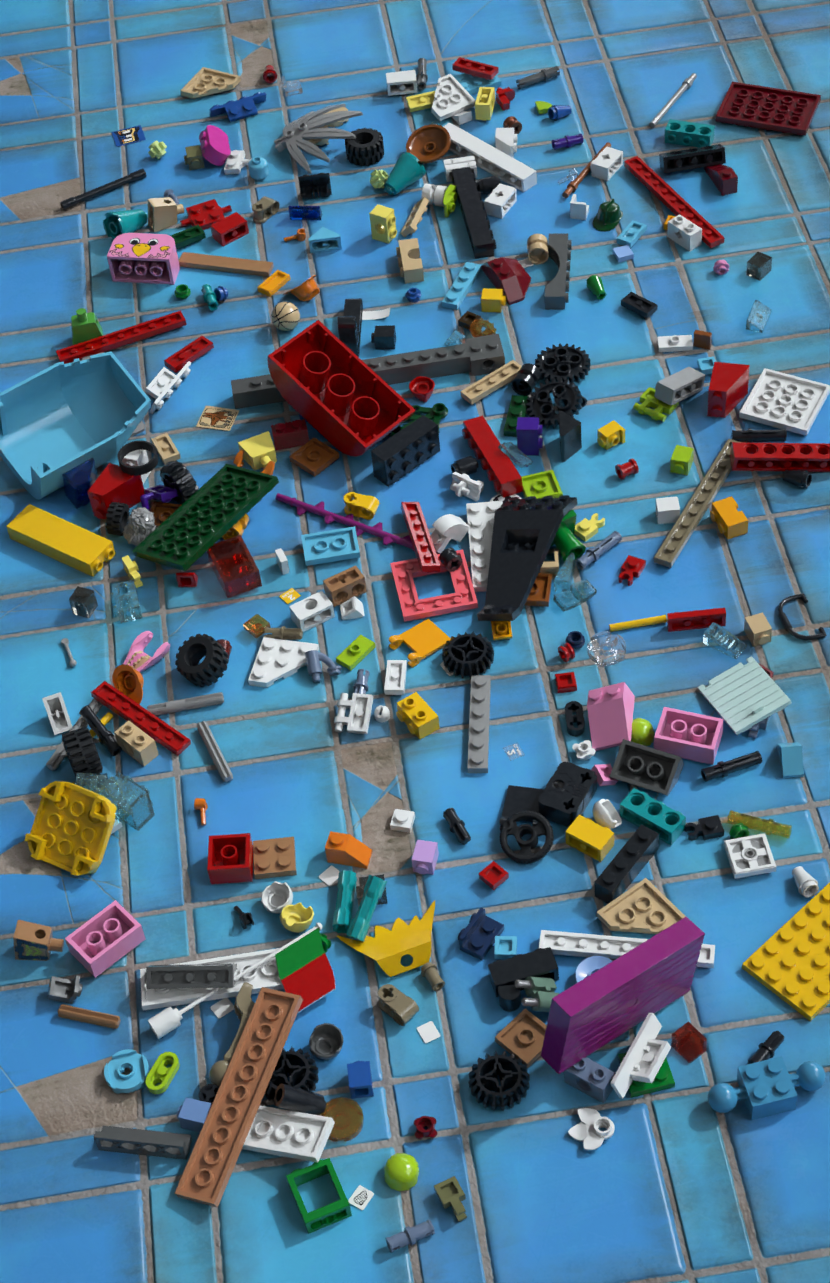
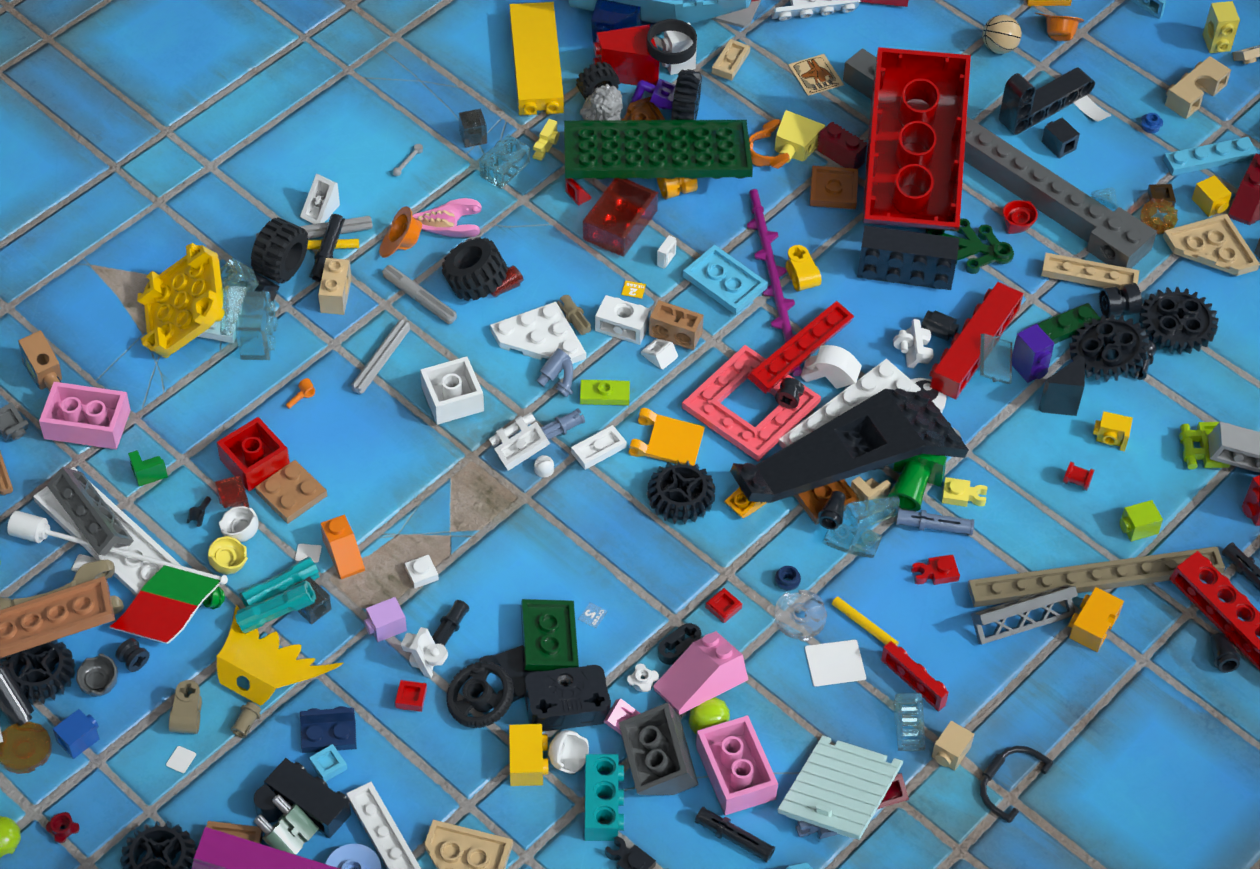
camera: 45 degrees right, 5 degrees up
red tile [91,681,191,756] -> none
clear orange plate [243,614,271,638] -> none
yellow brick [396,692,440,740] -> none
light grey plate [467,675,491,773] -> none
lime plate [522,470,563,498] -> none
red bush [558,643,575,662] -> none
black brick [594,824,659,904] -> none
white panel [655,497,680,524] -> none
none -> black wheel [115,638,150,672]
none -> green panel [128,450,168,487]
none -> clear red panel [215,475,249,508]
none -> white hips [401,627,448,678]
none -> white brick [420,357,484,425]
none -> dark green plate [521,599,579,671]
none -> white sticker [805,640,866,687]
none -> black cone [818,491,846,530]
none -> fence [971,585,1078,645]
none -> tan plate [1163,214,1260,276]

